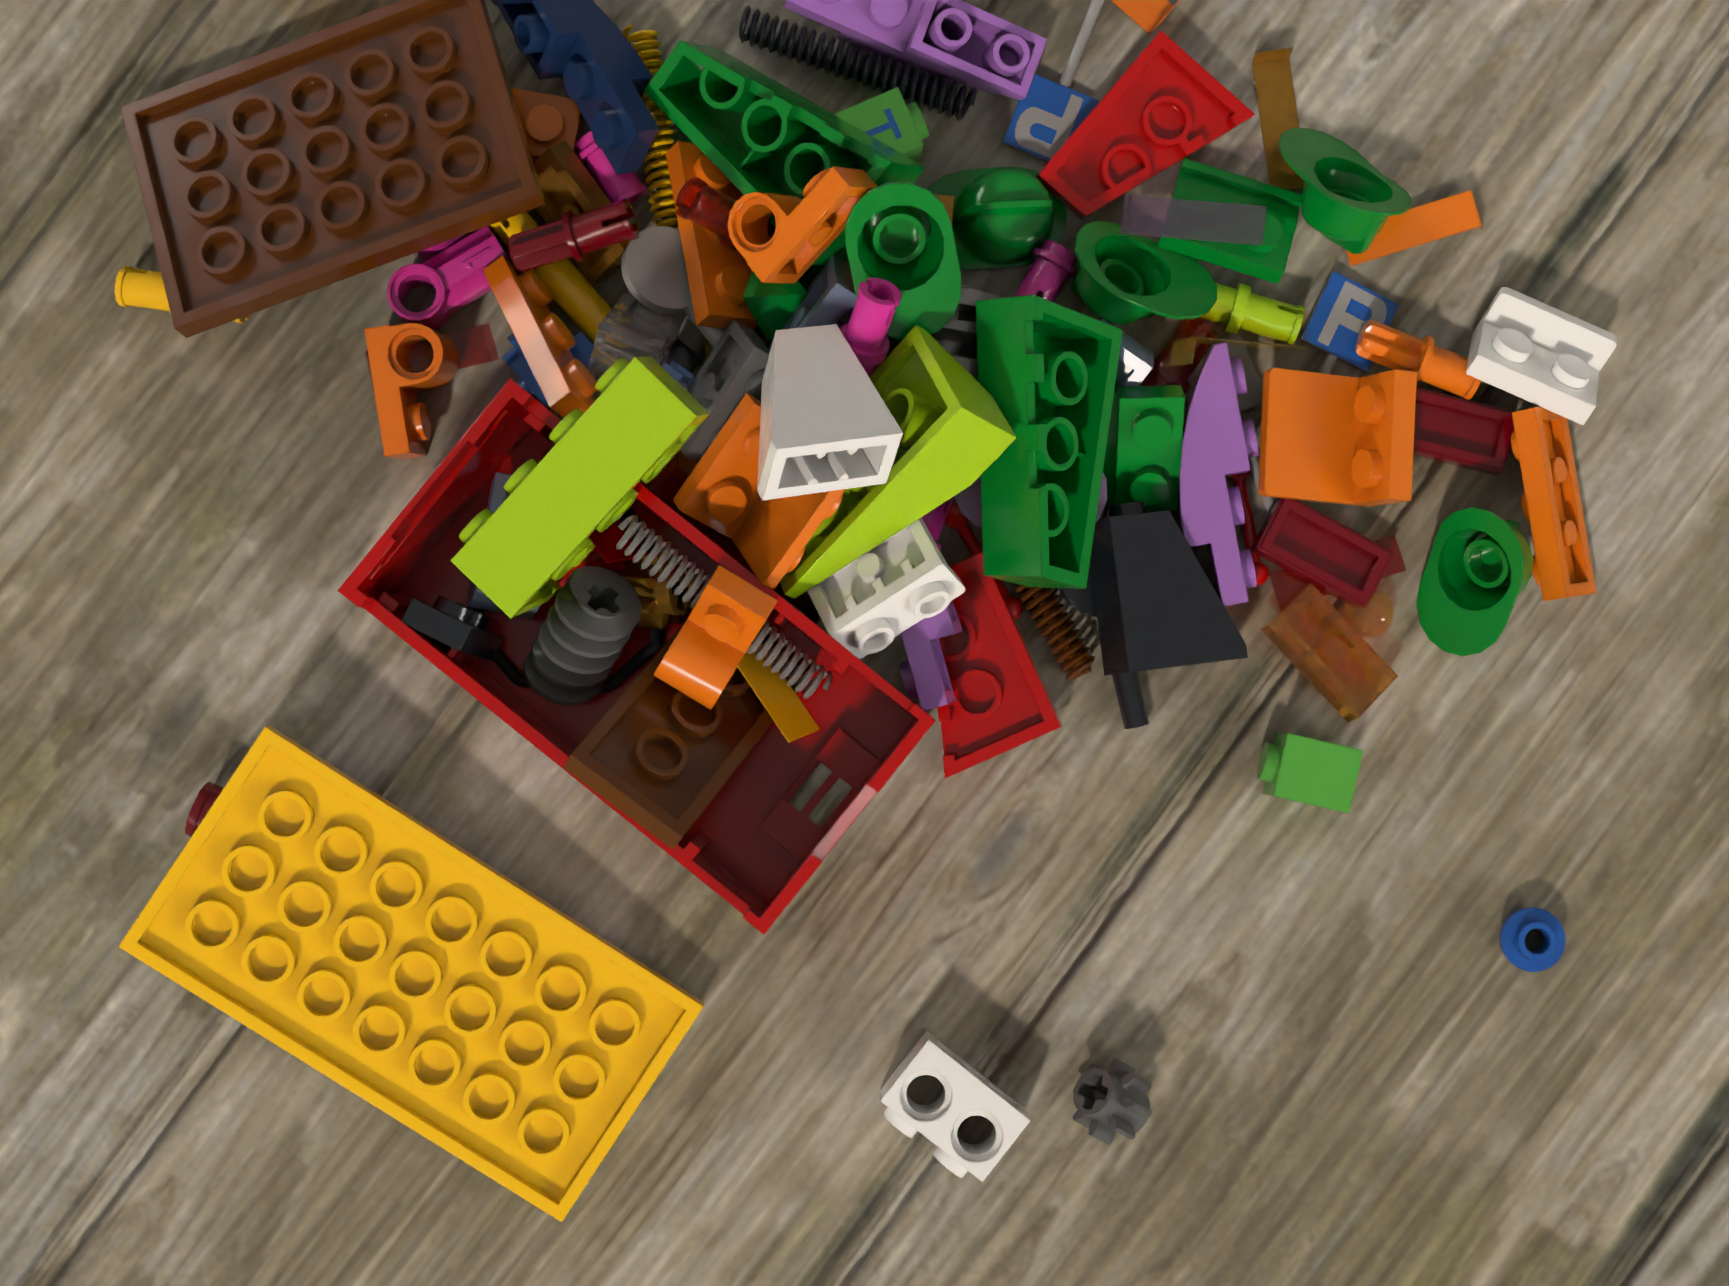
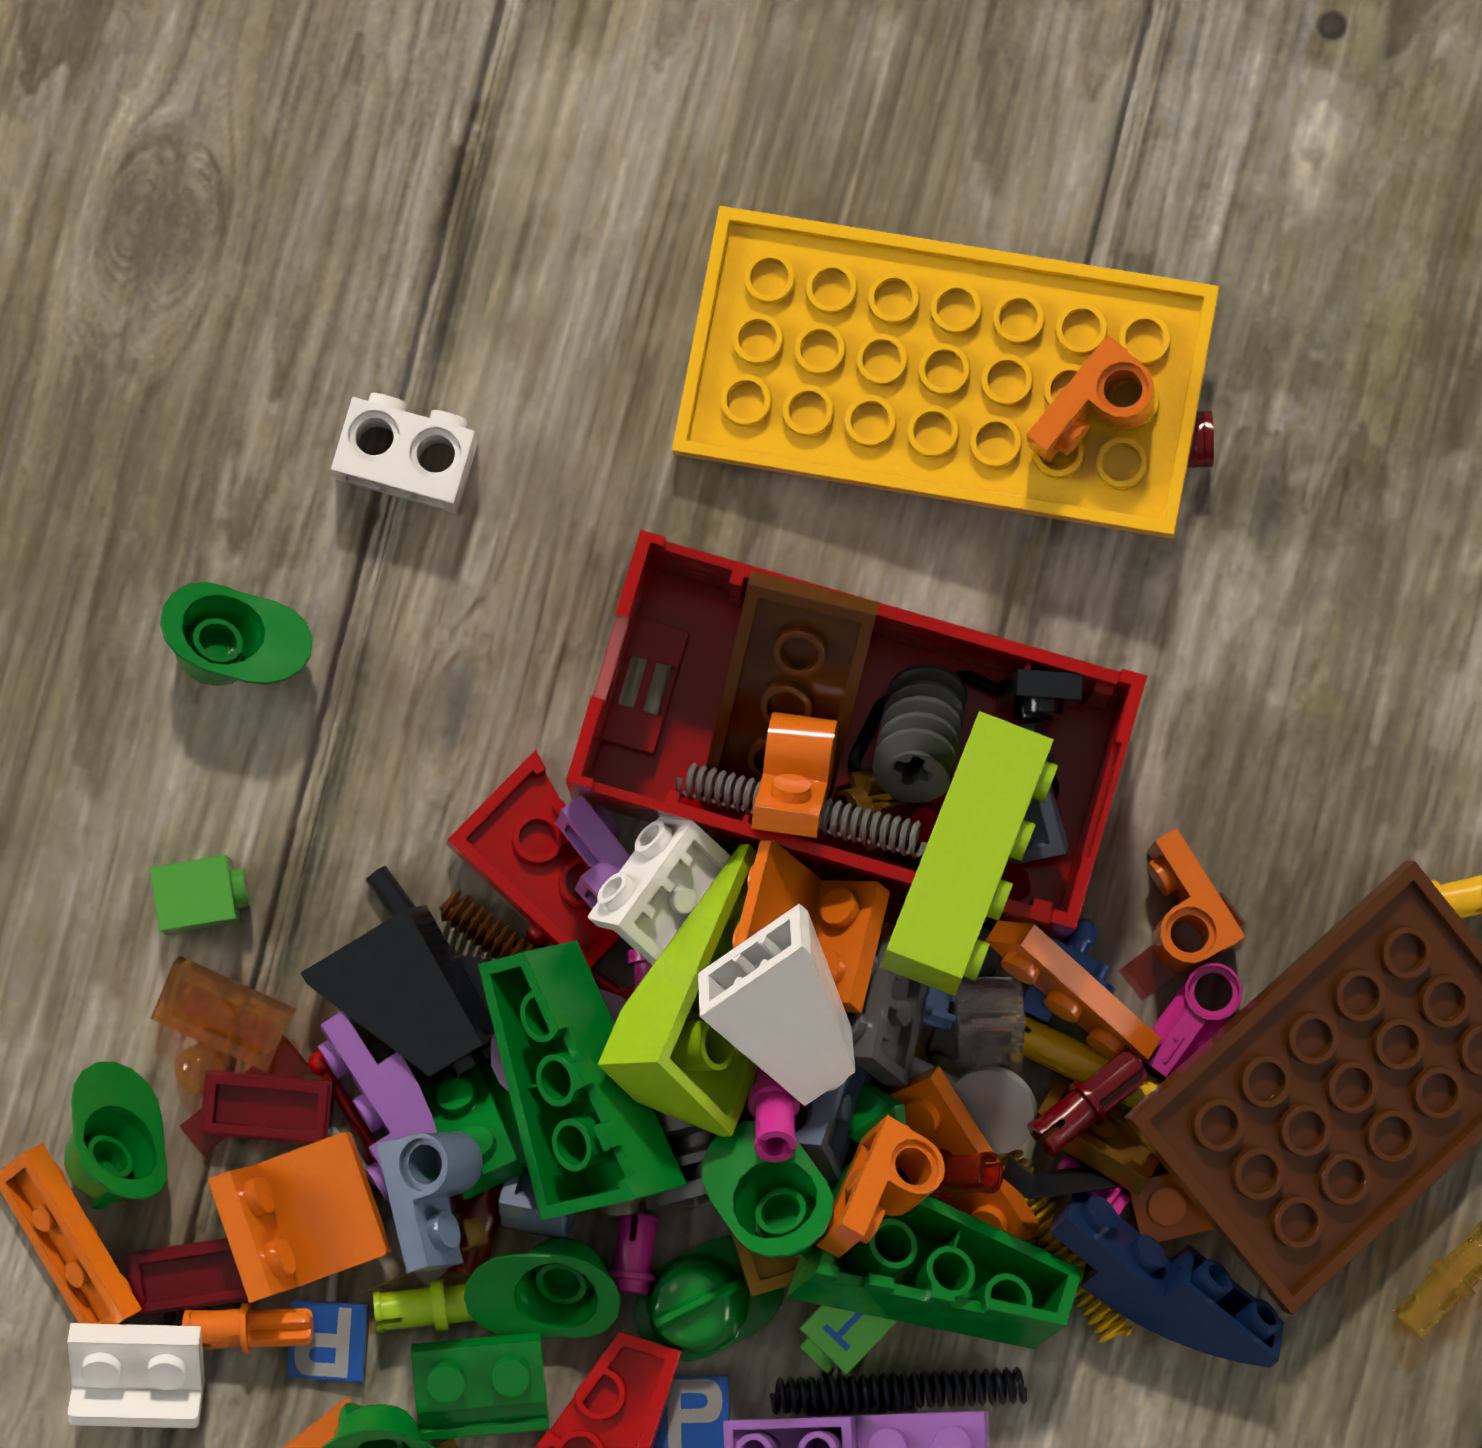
camera: 155 degrees right, 5 degrees down
yellow piece [738,643,819,743] -> none
dark grey gear [1072,1058,1152,1145] -> none
piece [1121,194,1267,245] -> none
none -> green piece [160,582,313,686]
none -> sand blue plate [376,1131,483,1273]
none -> black piece [1002,1155,1117,1200]
none -> orange plate [1026,335,1155,463]

